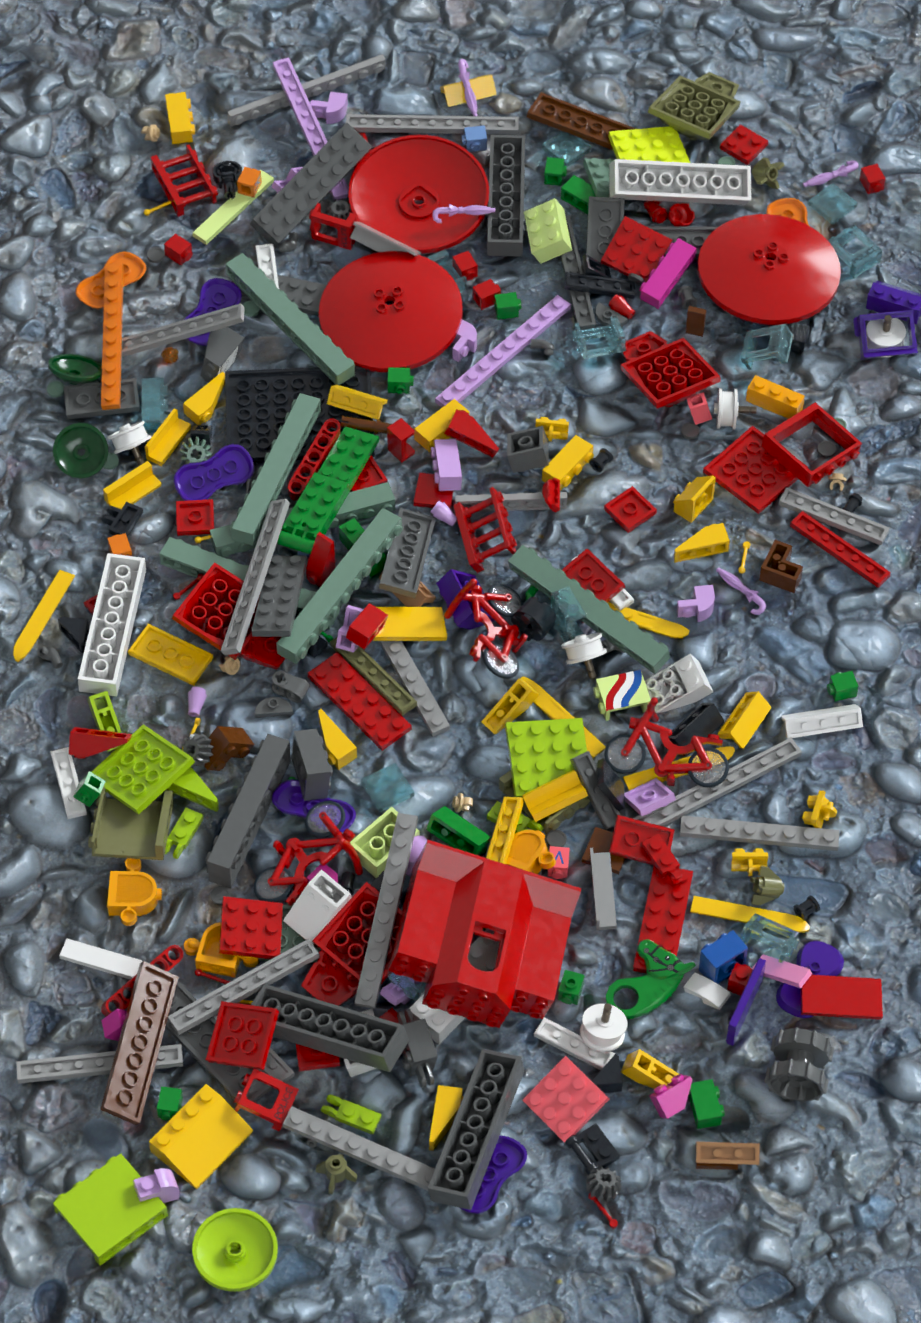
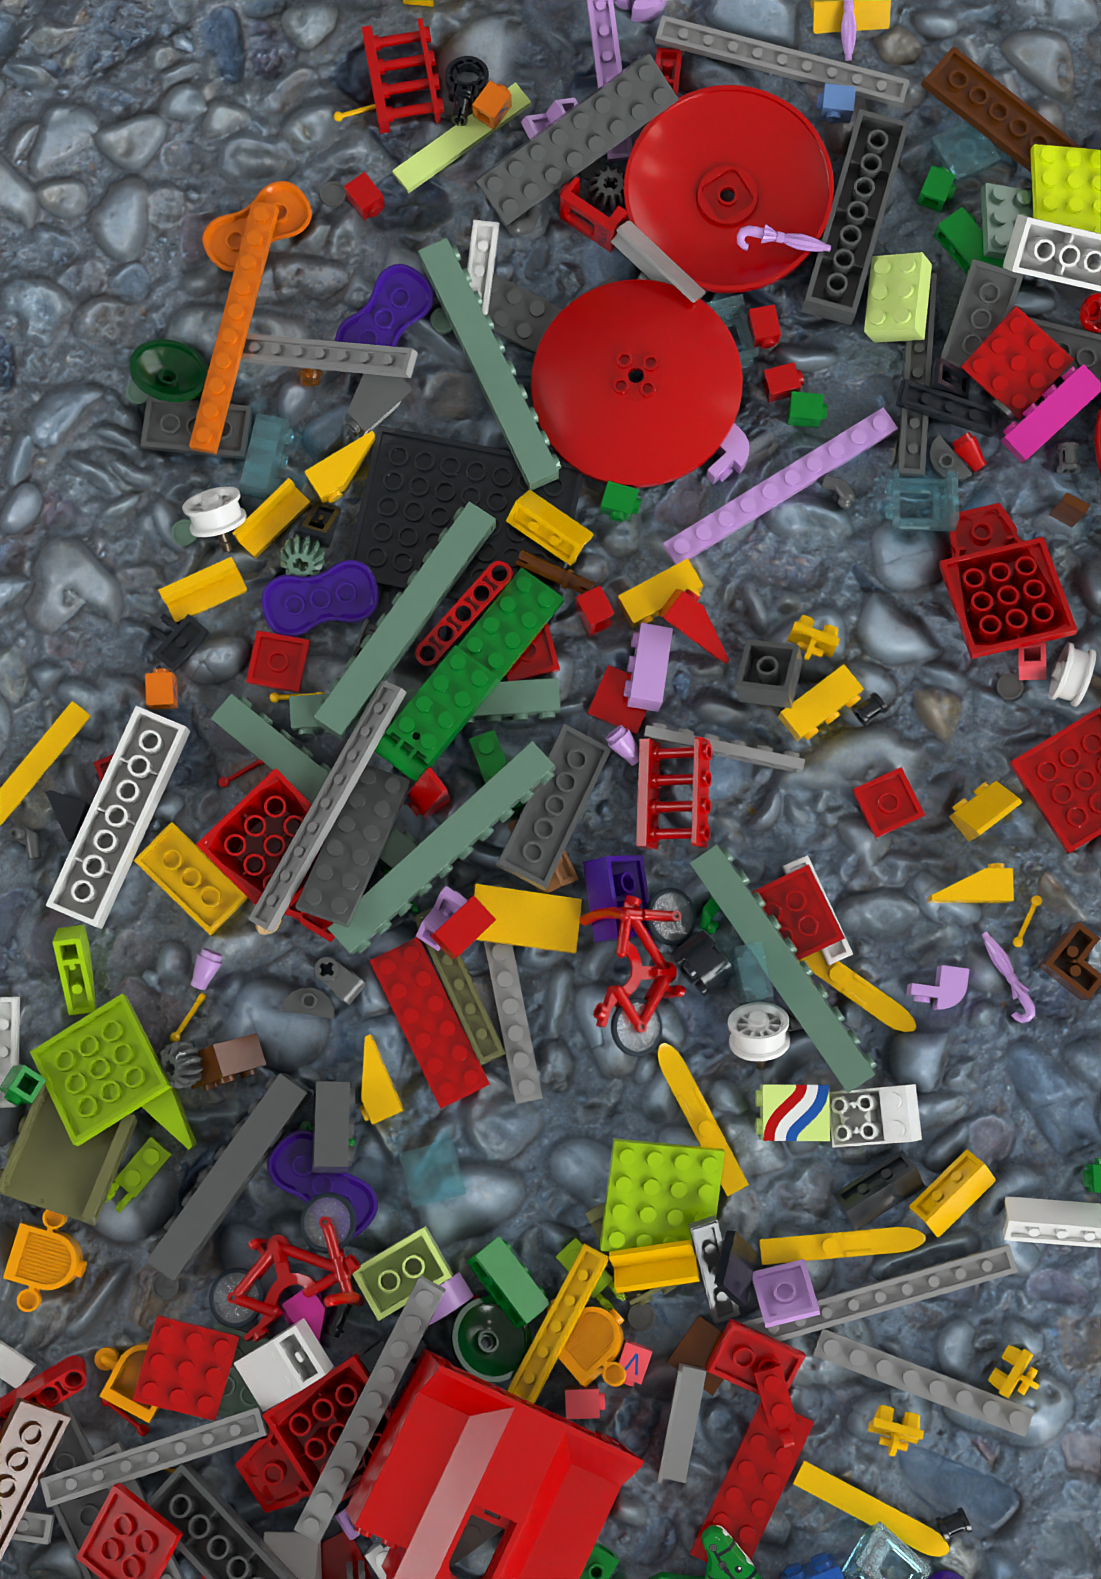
camera: 15 degrees right, 25 degrees up
dark green dish [53,423,109,479] -> none
red slope [69,727,132,759] -> none
tan plate [452,793,473,813] -> none
yellow slope [481,678,539,735] -> none
red plate [542,478,560,513] -> none
piece [604,697,729,787] -> none
red cone [644,201,668,223] -> none
olive brick [750,865,784,905] -> none

